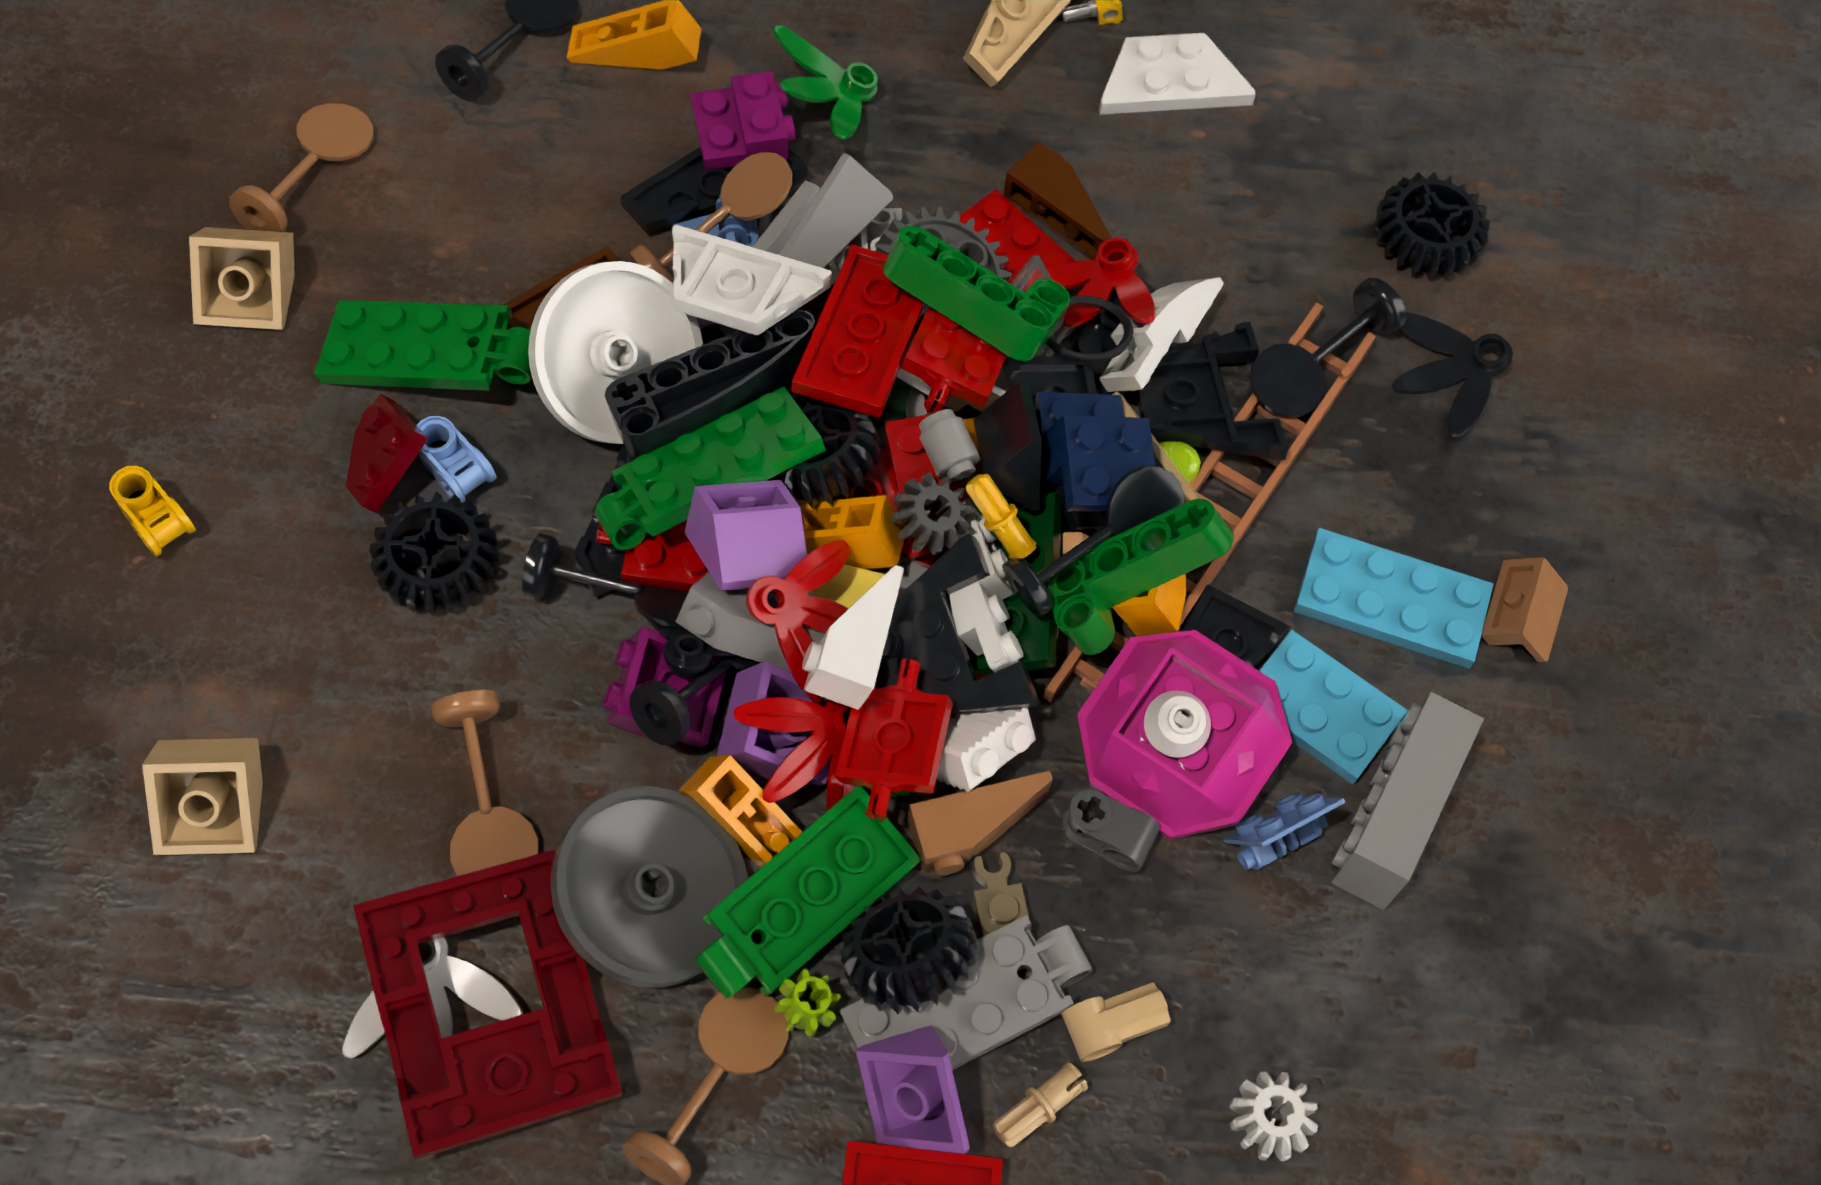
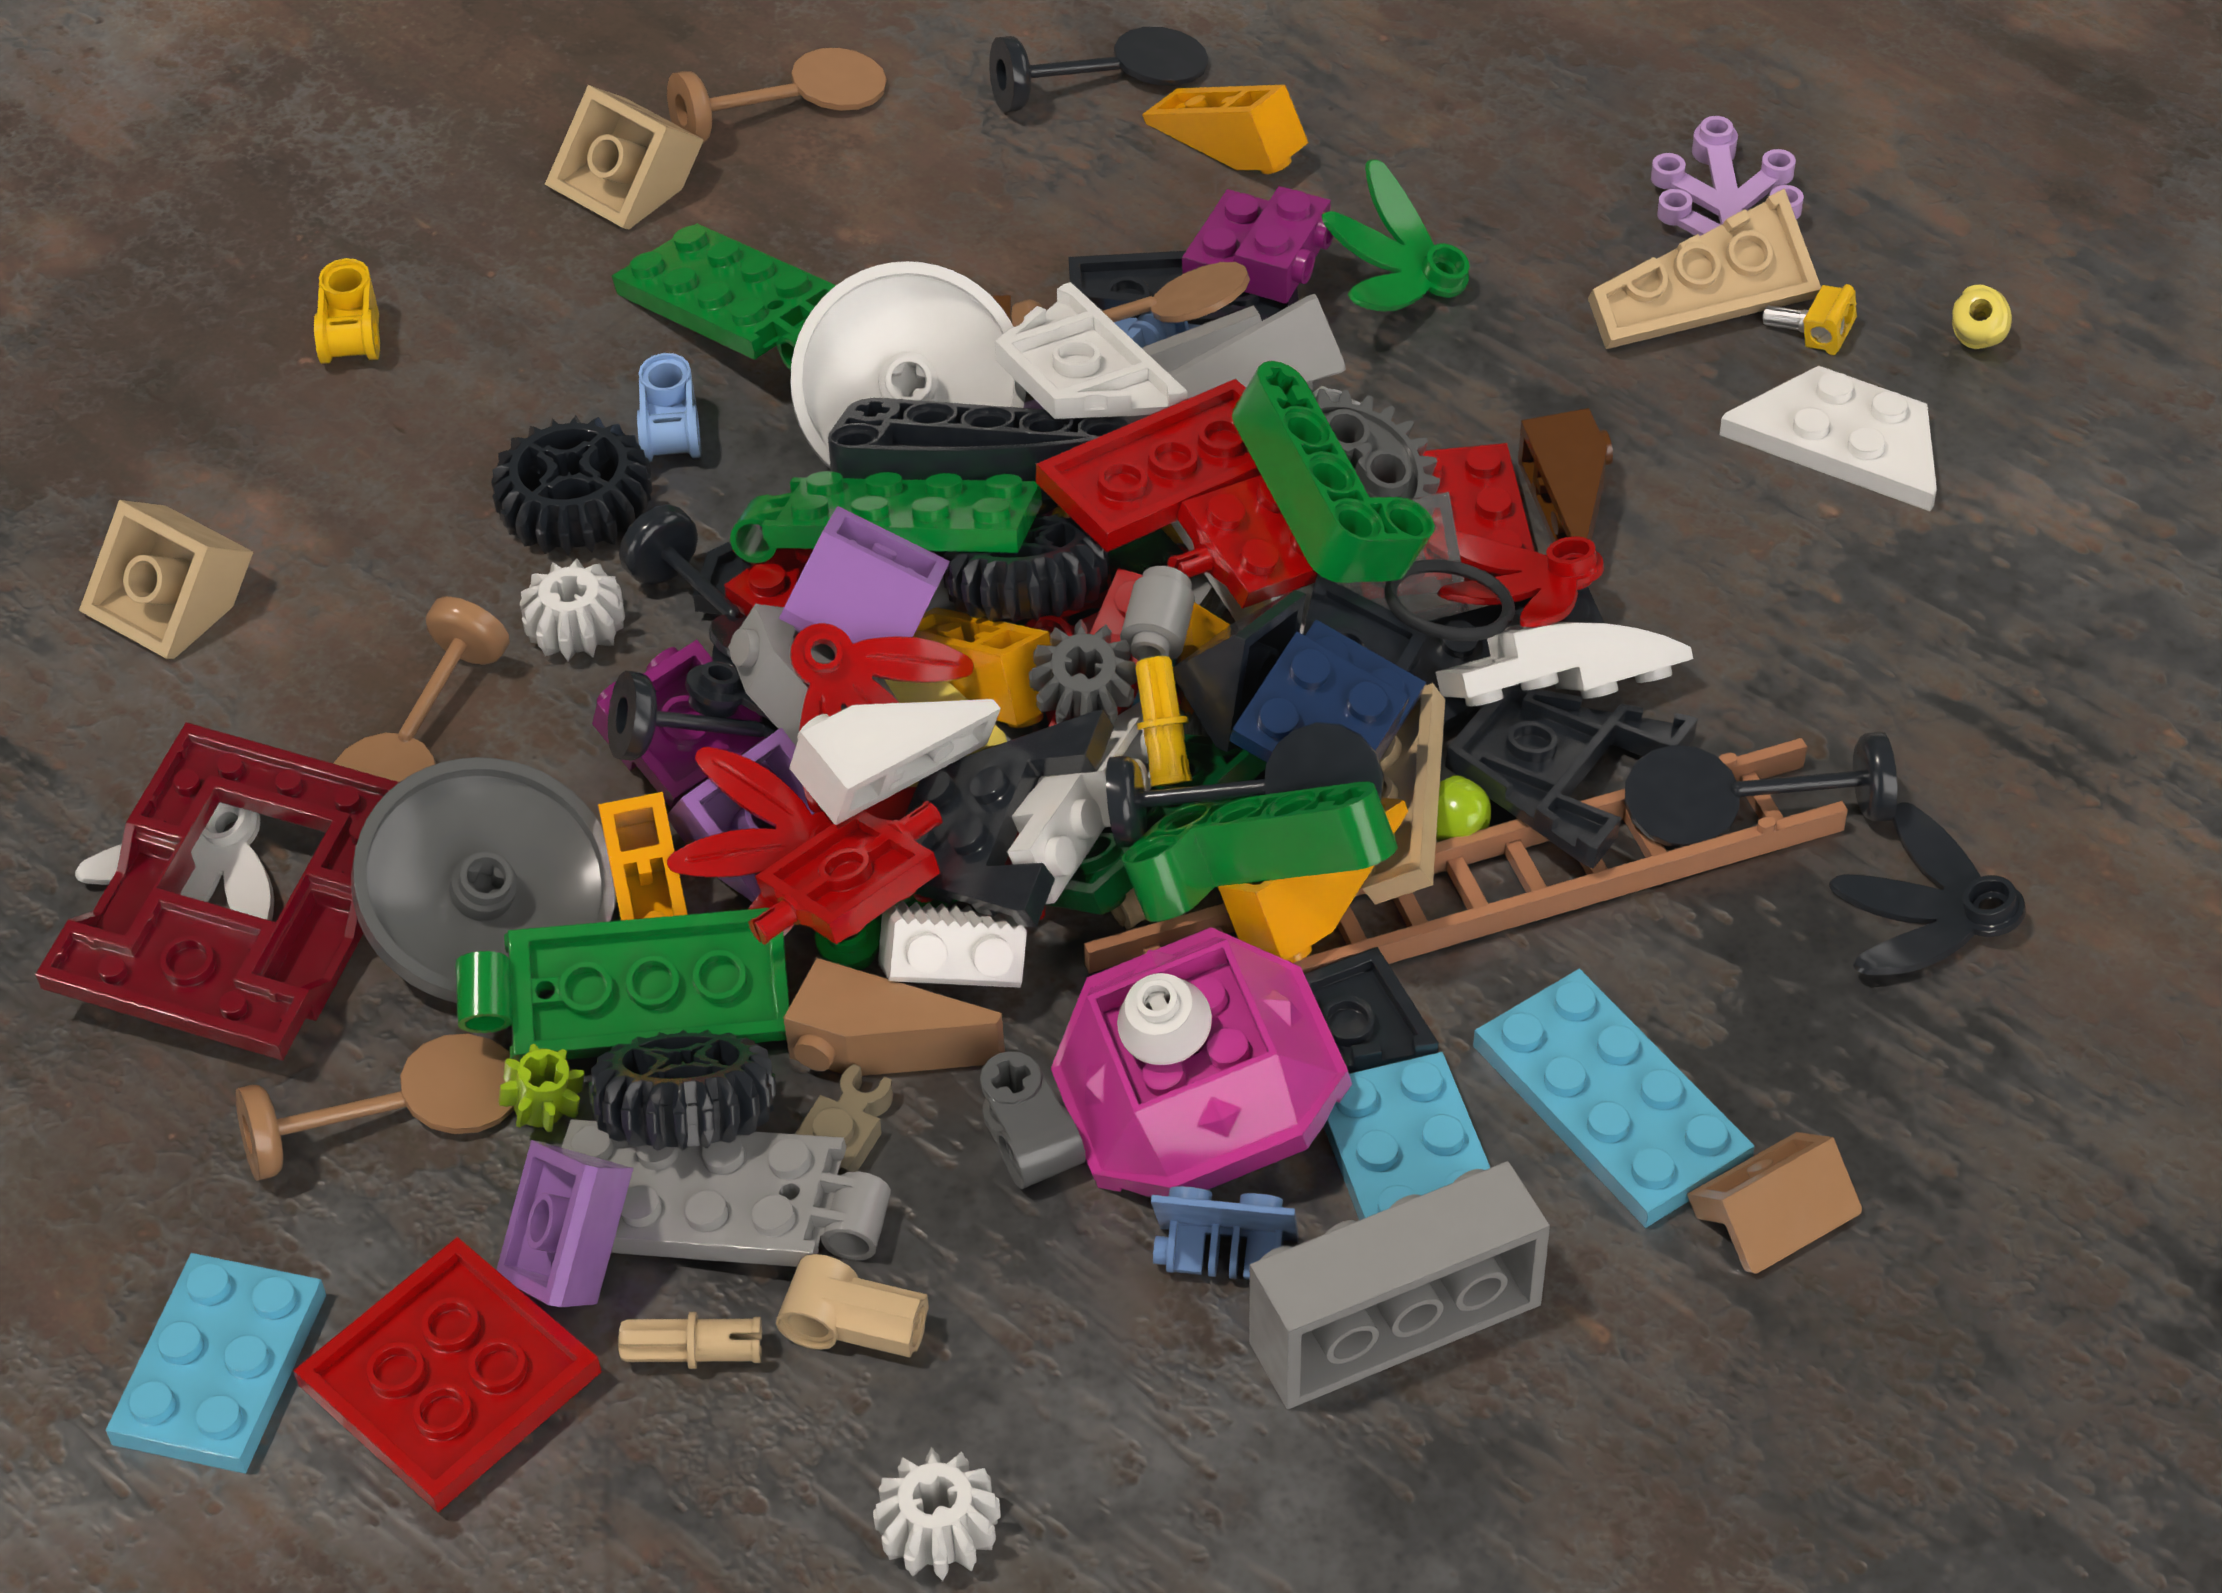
camera: 45 degrees right, 15 degrees down
dark red plate [346,393,428,513] -> none
black gear [1374,171,1490,280] -> none
none -> white gear [520,558,625,662]

